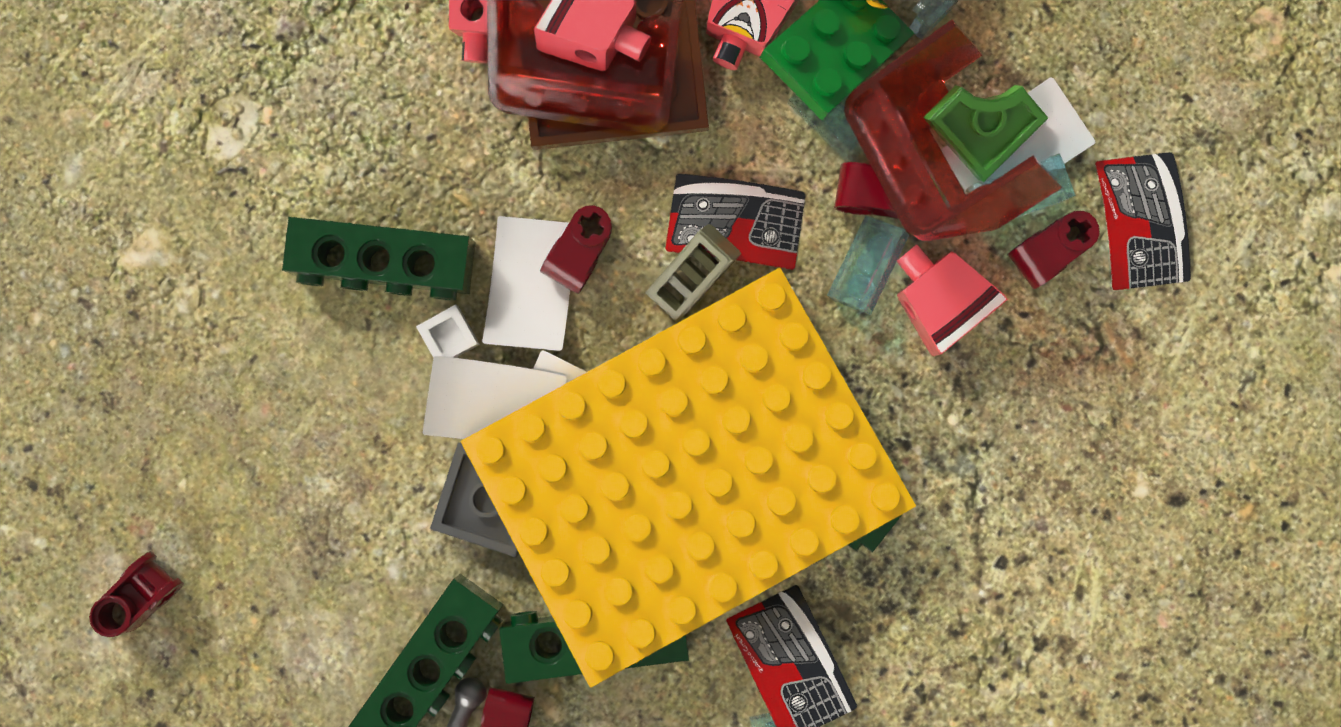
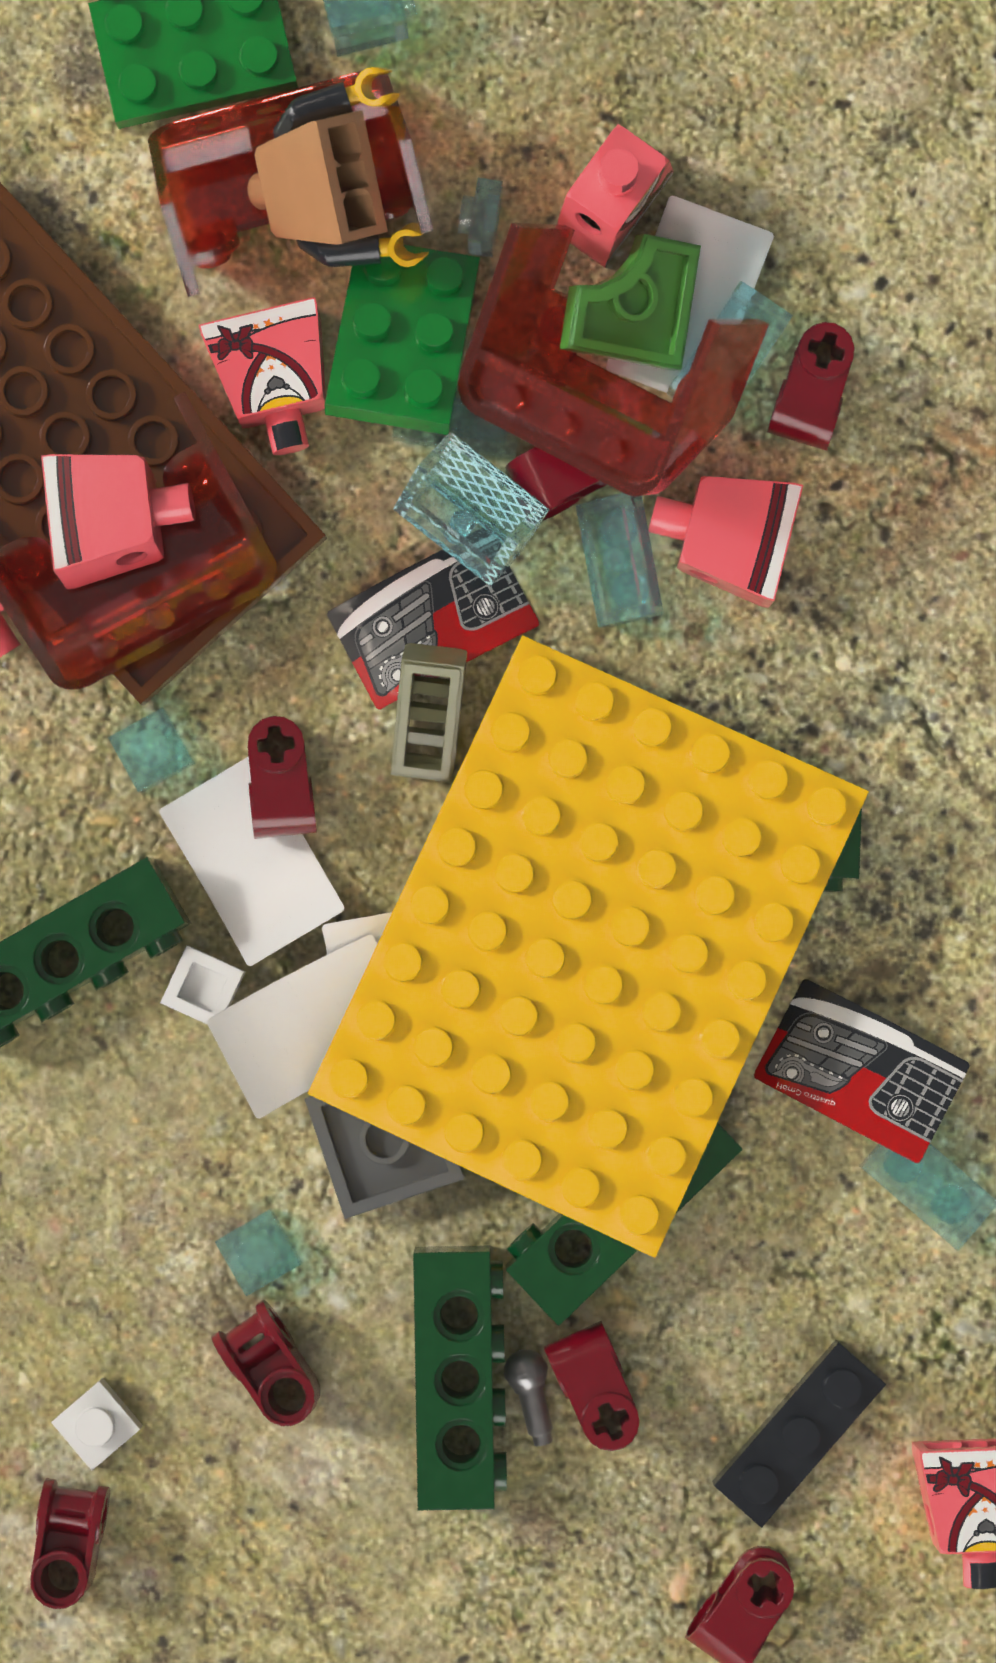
camera: 35 degrees left, 0 degrees up
sticker [1095,152,1191,290] -> none
none -> white plate [51,1378,143,1471]
none -> clear light blue plate [108,707,195,793]
none -> dark red piece [211,1300,320,1426]
none -> clear light blue plate [215,1208,302,1296]
none -> clear light blue panel [393,432,550,587]
none -> coral torso [555,124,674,268]

